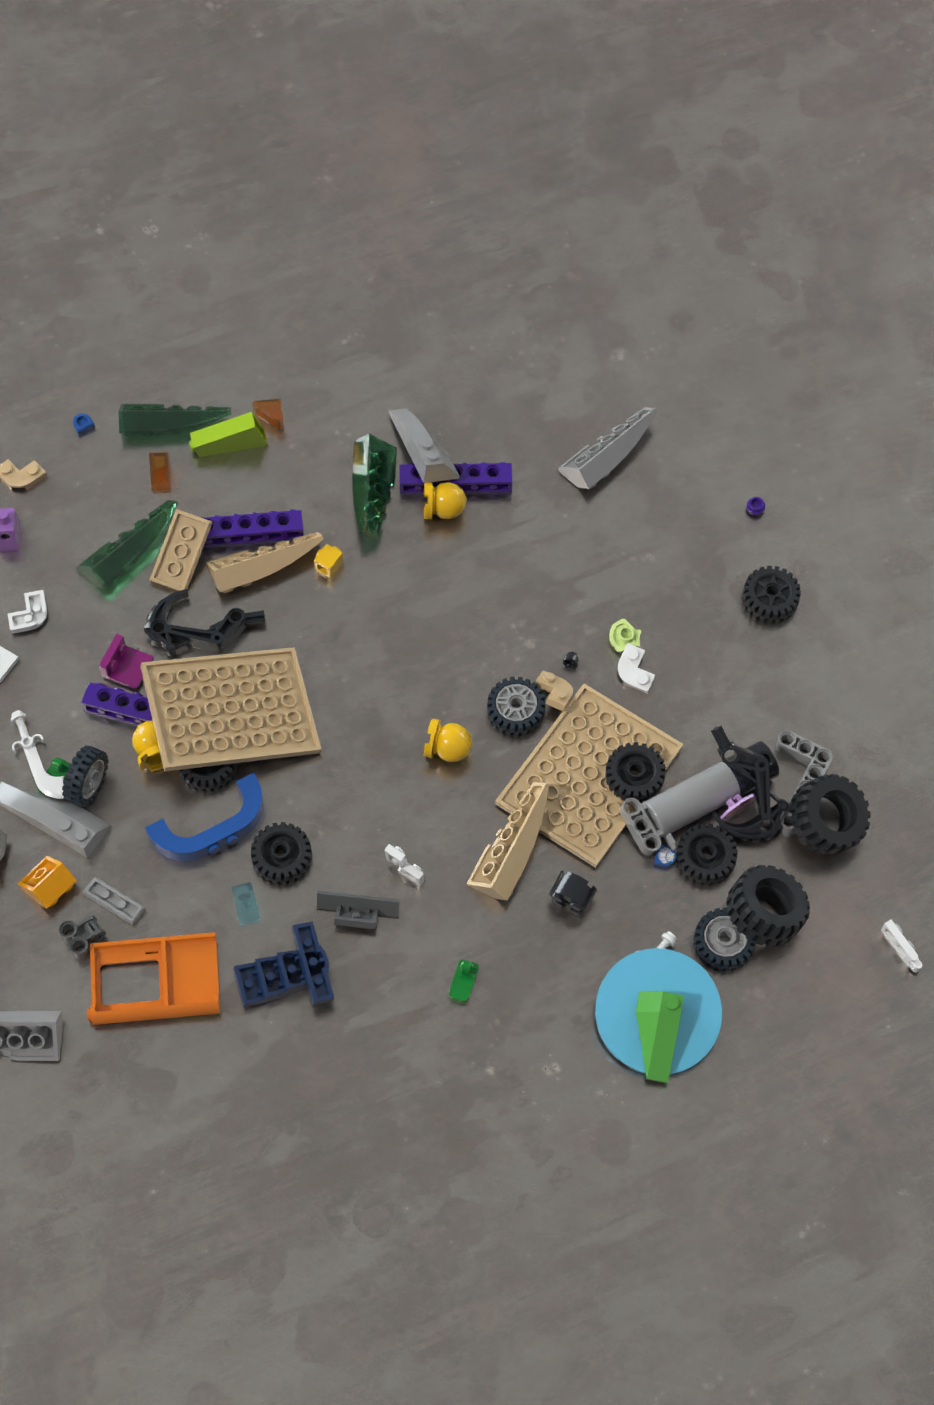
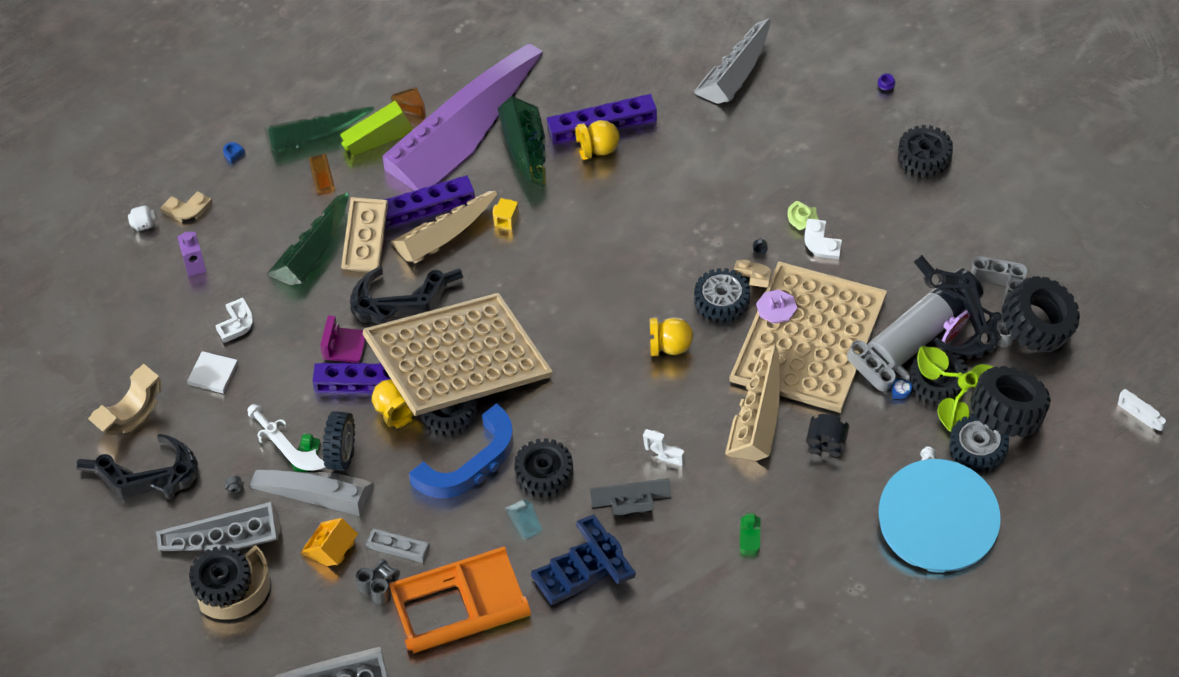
camera: 10 degrees left, 10 degrees down
light grey wedge [389,408,459,483] -> none
black wheel [605,742,666,803] -> none
bright green wedge [636,991,684,1083] -> none
none -> medium lavender wedge [382,43,543,190]
none -> lavender piece [756,290,797,324]
none -> lime plant [917,346,993,432]

